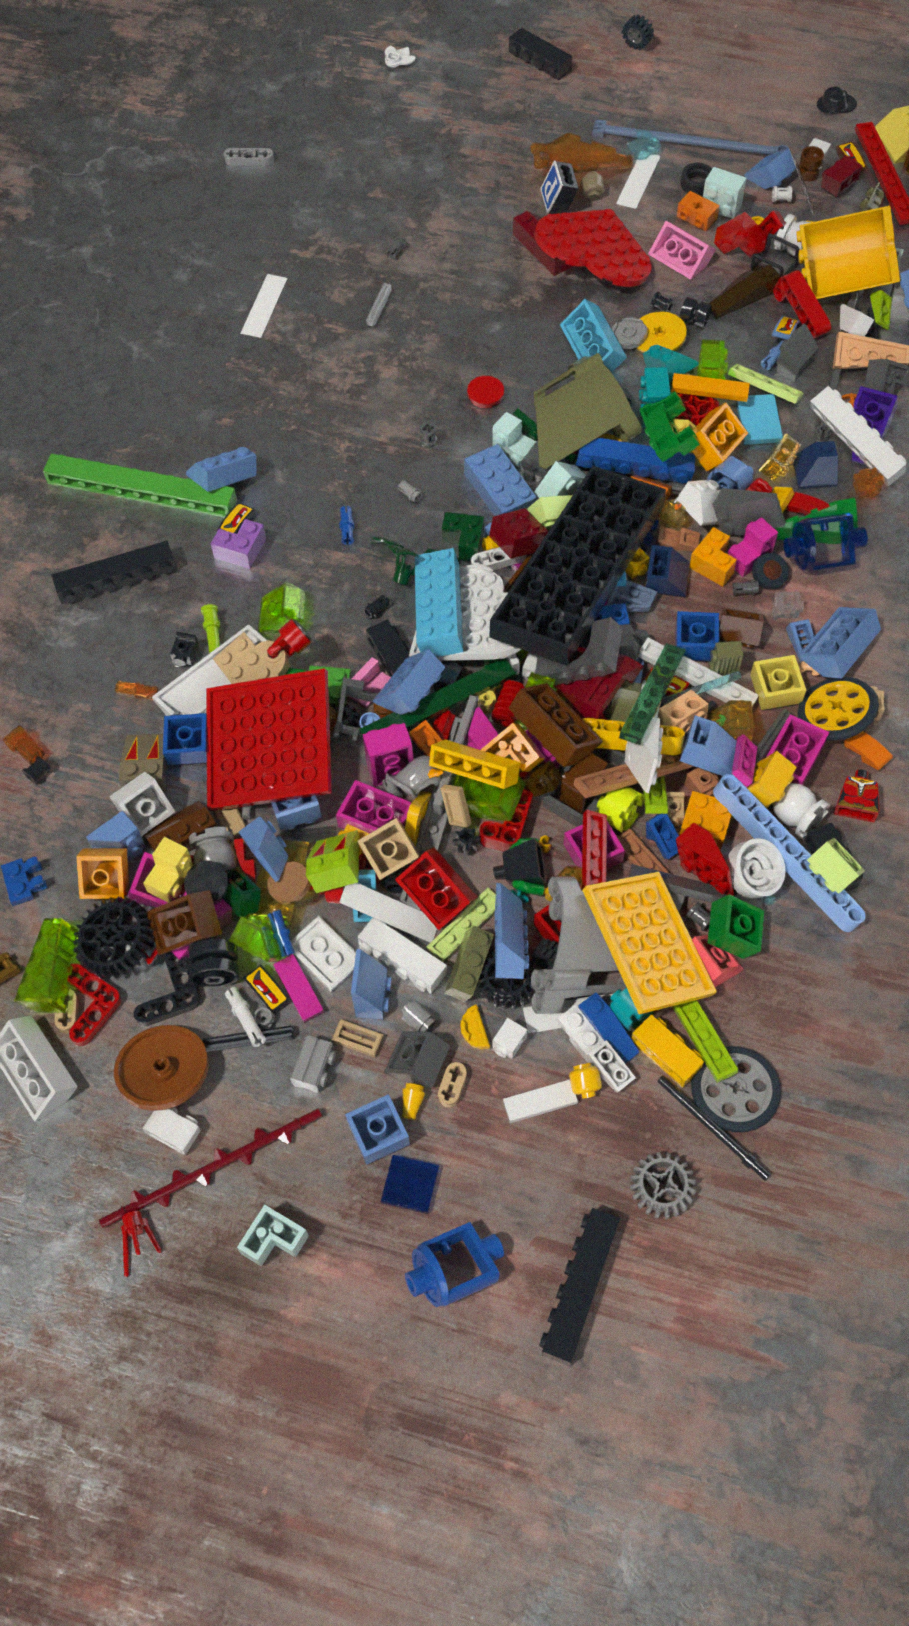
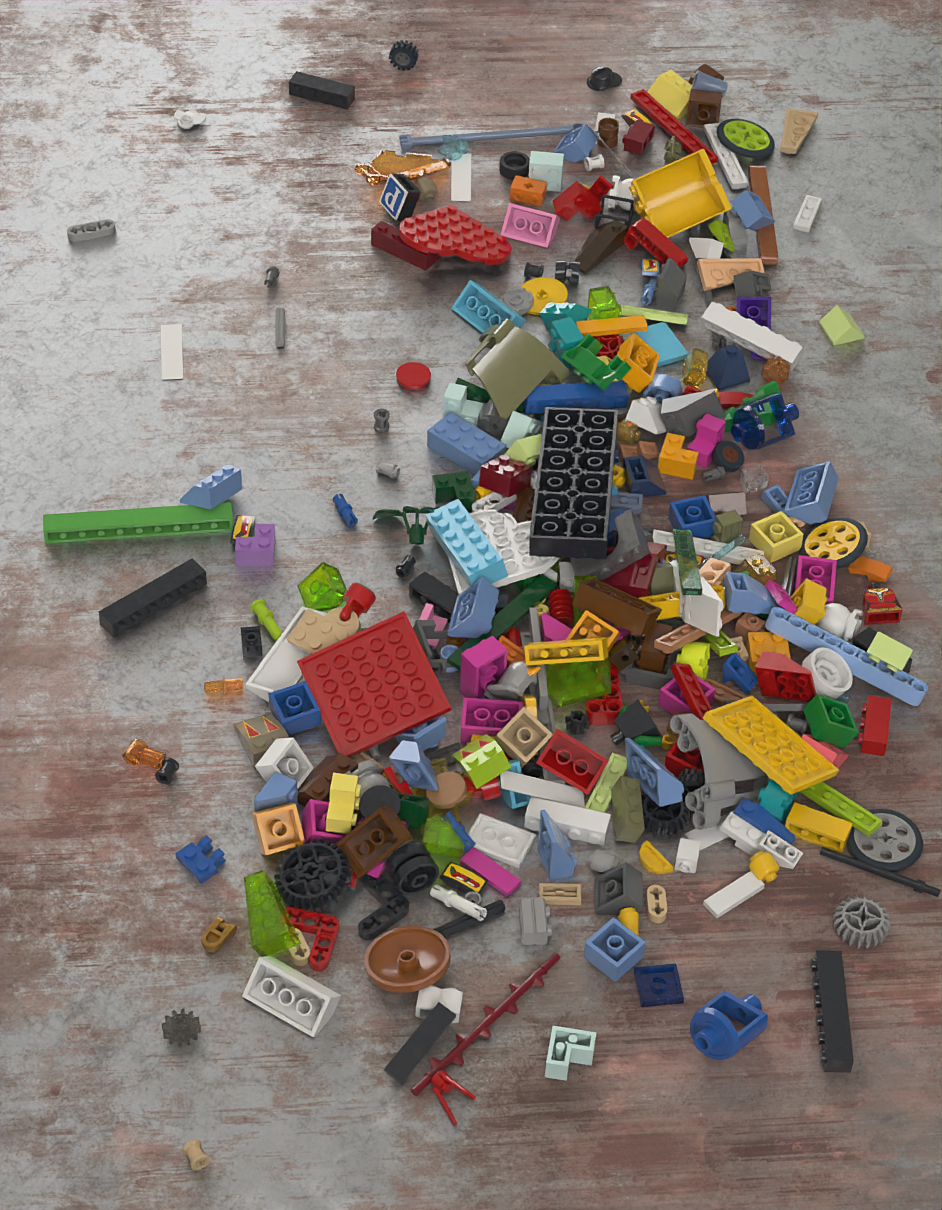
camera: 25 degrees left, 15 degrees down
tan tile [440,784,472,828] -> none
none -> black tile [384,1002,456,1084]
none -> red brick [858,695,892,756]

